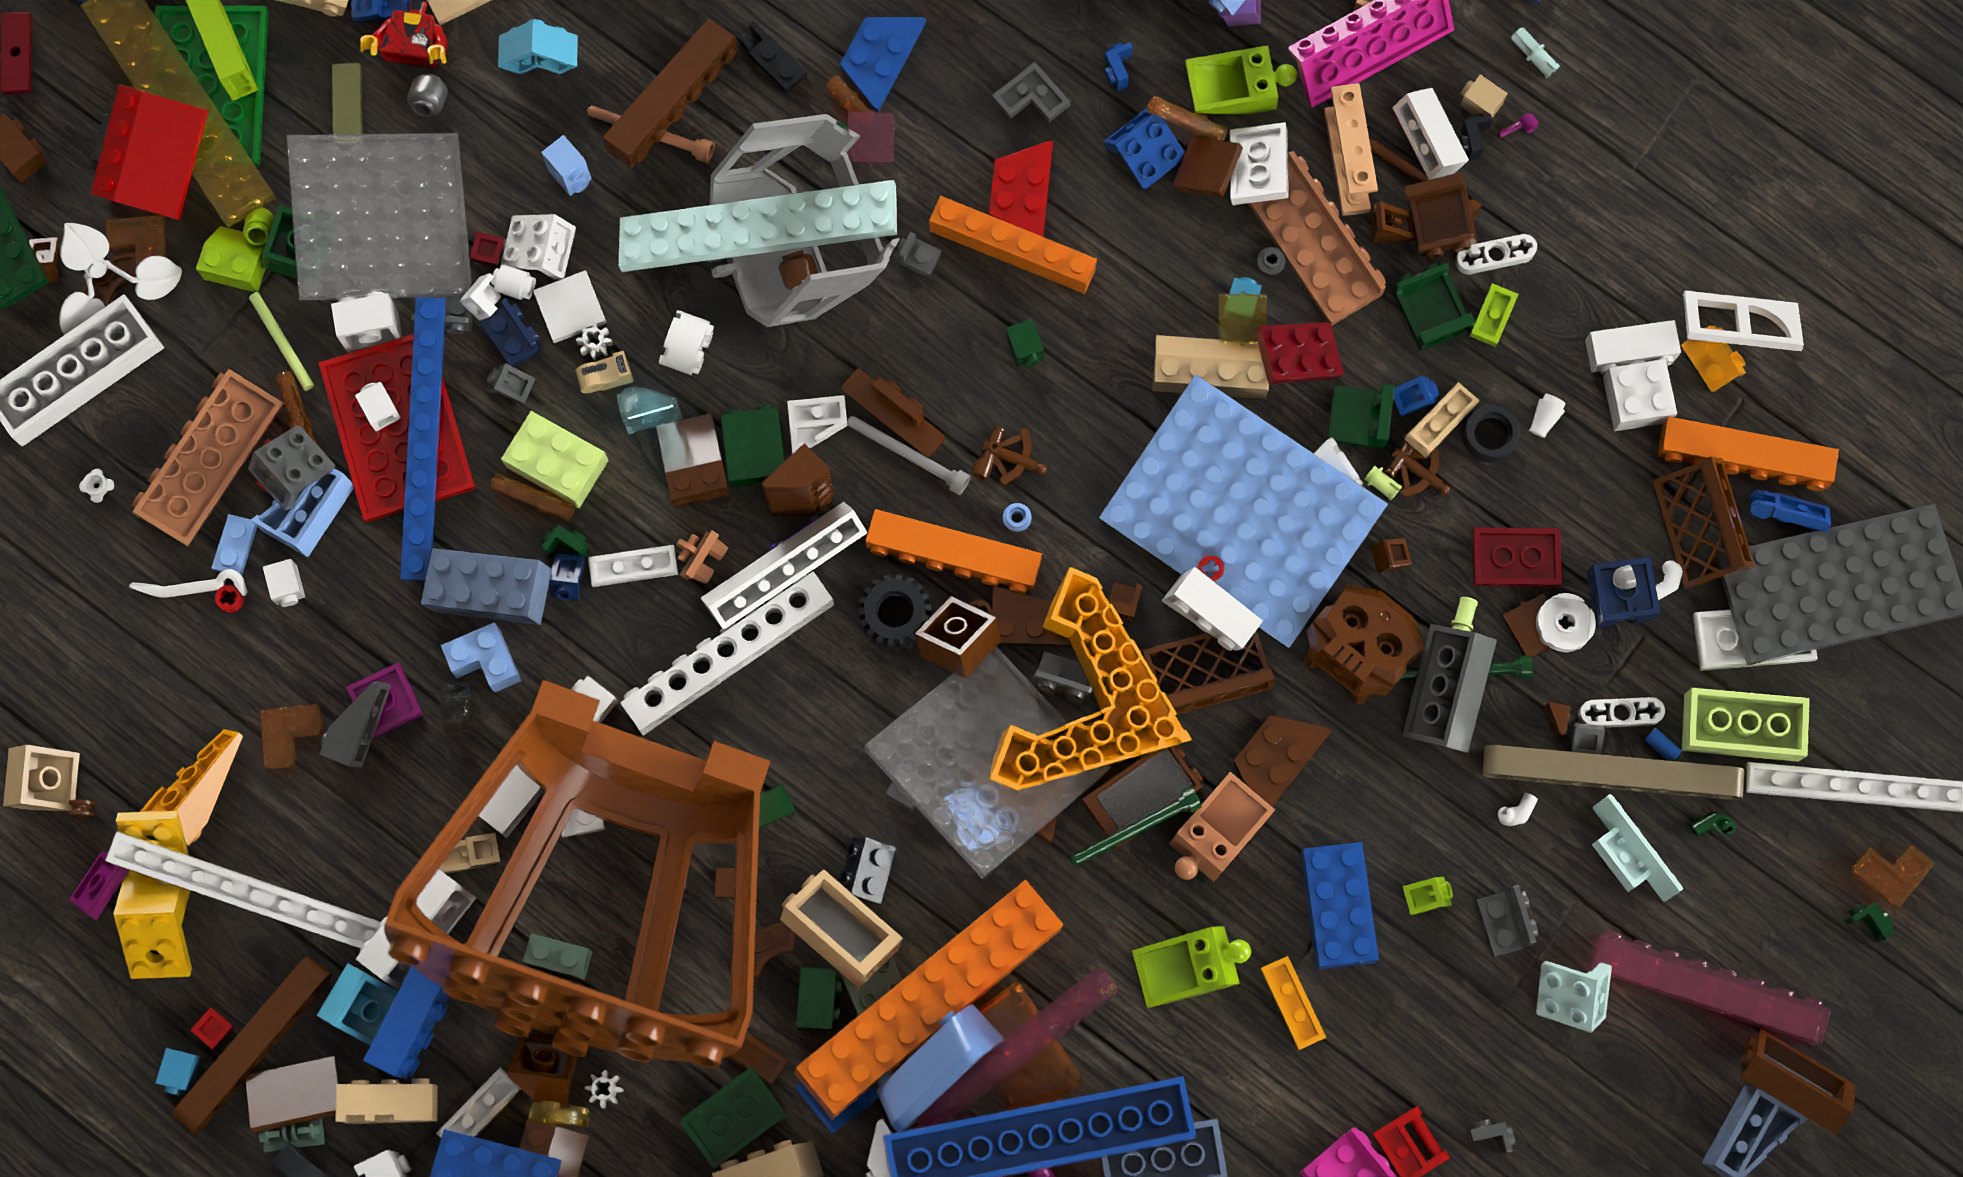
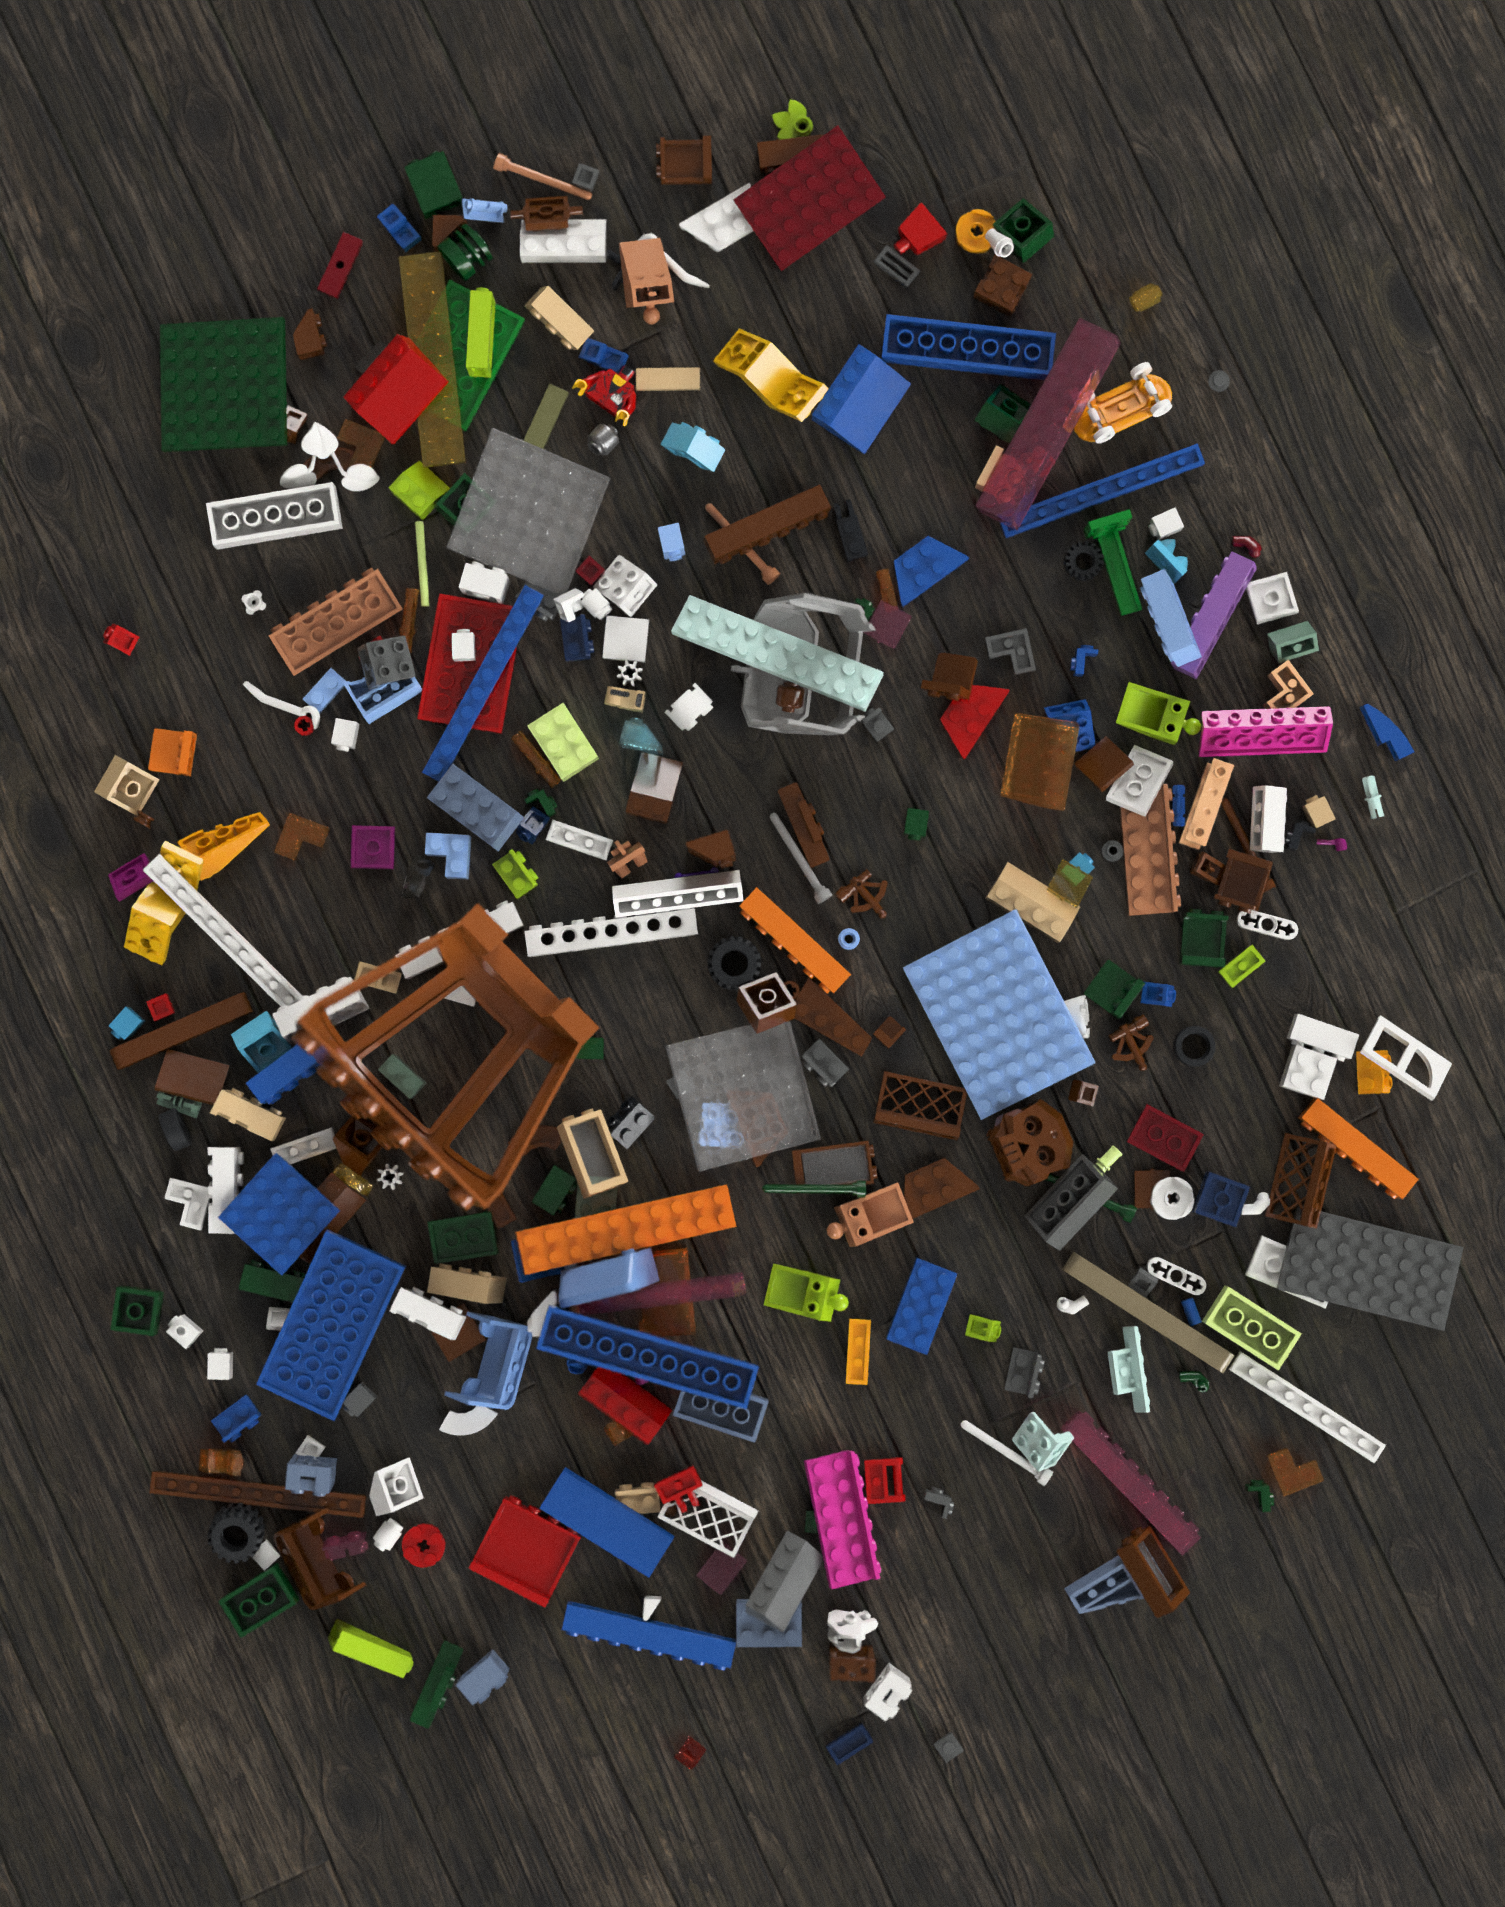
camera: 30 degrees right, 10 degrees up
lime brick [243,207,274,246] -> none
dark grey slope [319,681,391,767] -> none
dark grey bracket [487,363,536,405] -> none
reddish brown tile [715,868,735,899] -> none
dark green brick [721,405,785,488] -> none
white wing [787,395,847,454] -> none
orange brick [929,196,1097,294] -> none
light orange wedge [989,567,1192,791] -> none
clear orange pin [1147,96,1227,141] -> none
white wedge [1162,567,1263,651] -> none
red bush [1197,556,1225,581] -> none
dark red plate [1255,322,1344,384] -> none
yellowish green pin [1364,466,1402,501] -> none
tan tile [1405,382,1480,458] -> none
white cone [1529,394,1566,438] -> none
reddish brown slope [1544,702,1571,739] -> none
light grey hinge [1613,565,1636,590] -> none
blue hinge [1749,489,1831,532] -> none
none -> orange bracket [148,728,197,776]
none -> lime bracket [492,849,538,900]
none -> reddish brown bracket [921,652,978,701]
none -> white piece [961,1420,1053,1486]
none -> clear orange slope [1000,713,1079,811]
none -> blue axle [1172,785,1185,827]

